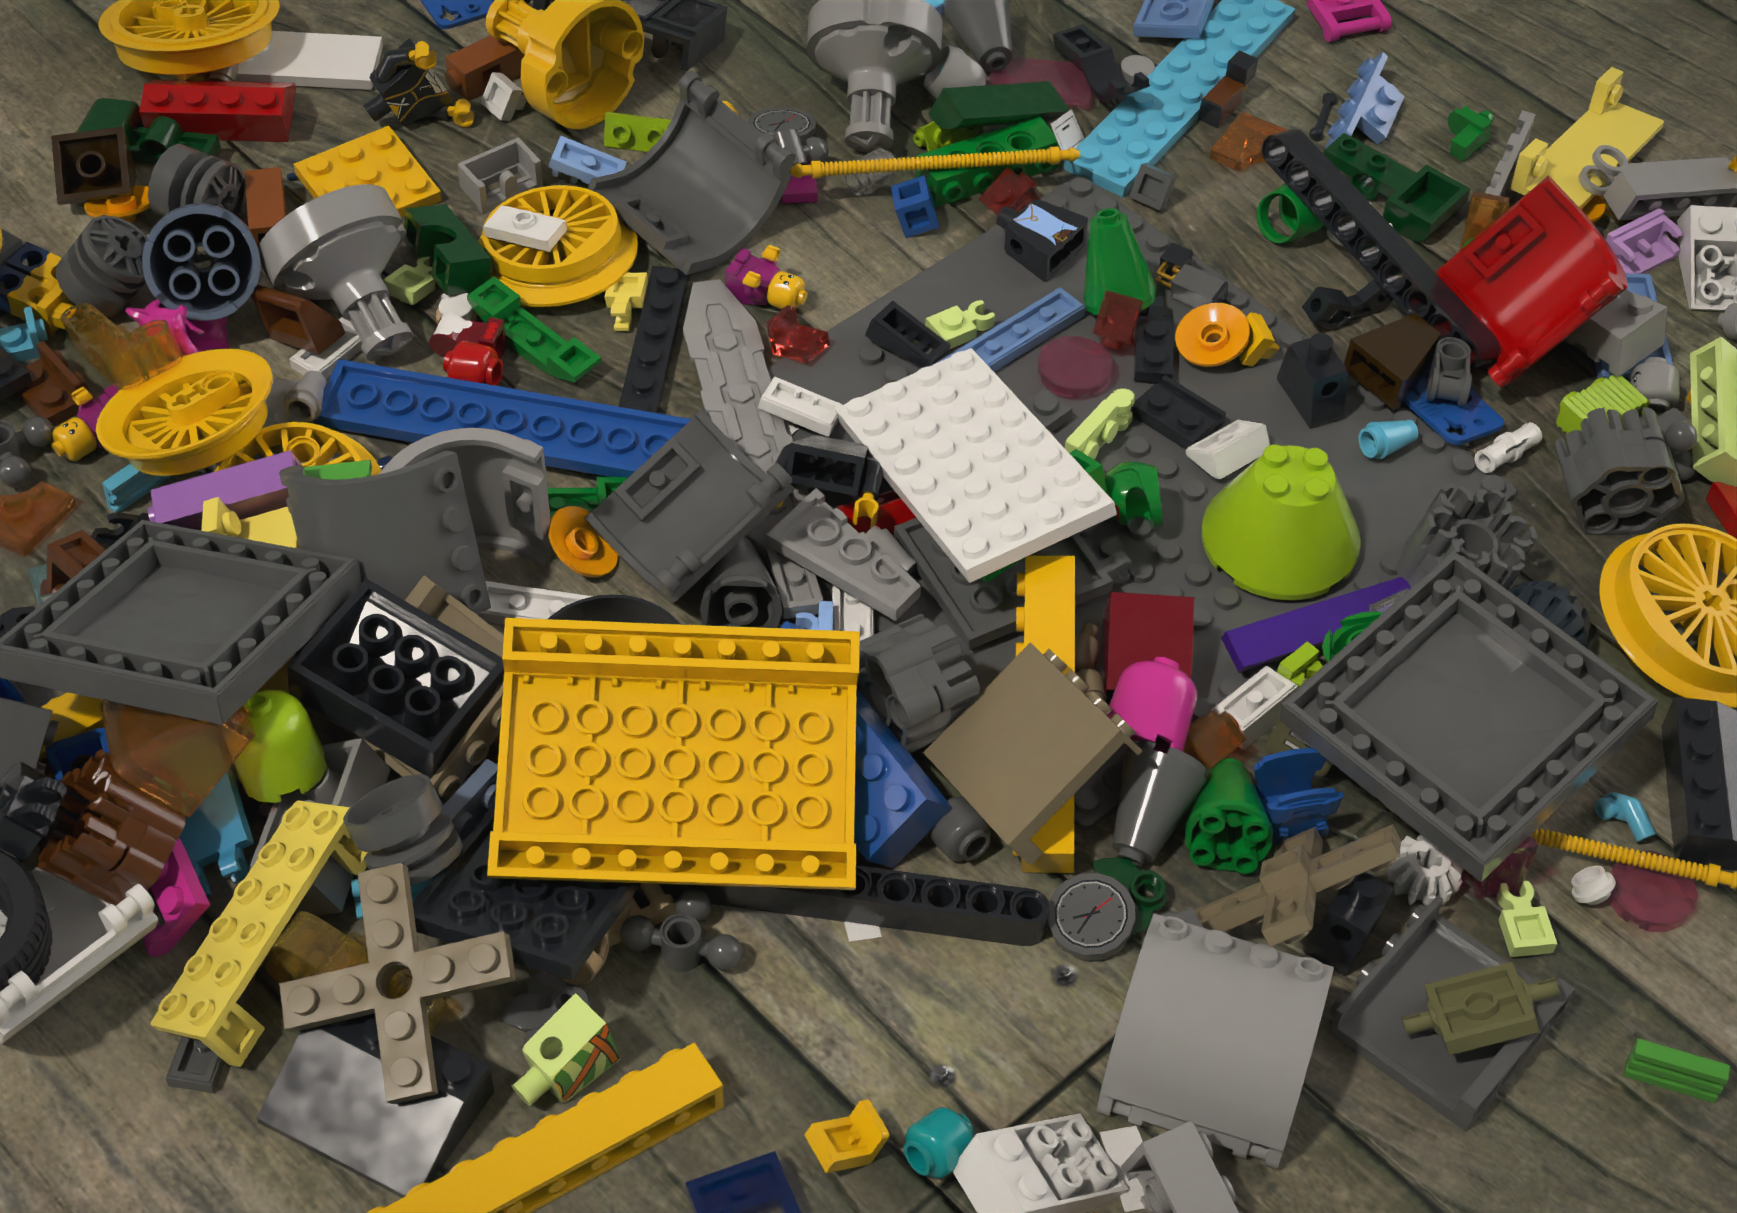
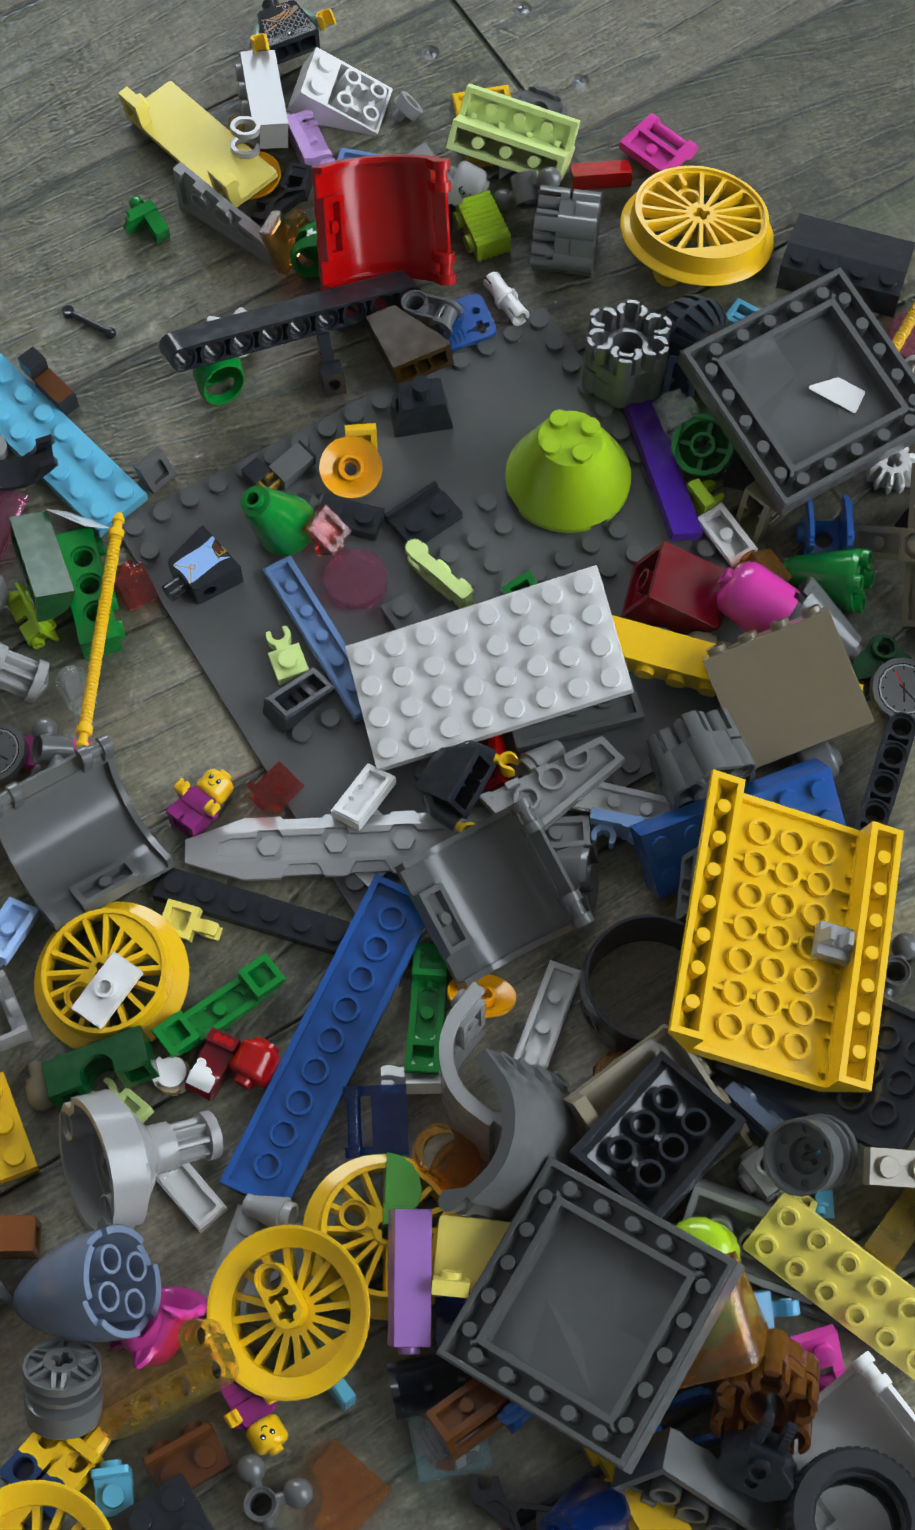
camera: 75 degrees left, 15 degrees up
reddish brown tile [251,284,345,355] -> none
blue brick [891,175,939,238] -> none
green helmet [1104,462,1163,529] -> none
white slope [1185,420,1270,479] -> none
clear orange tile [1209,111,1288,171] -> none
dark green plate [1323,133,1470,242] -> none
medium blue bracket [1325,52,1405,148] -> none
medium azure cone [1358,420,1418,459] -> none
none -> white sticker [809,377,865,413]
none -> light grey tile [811,920,855,966]

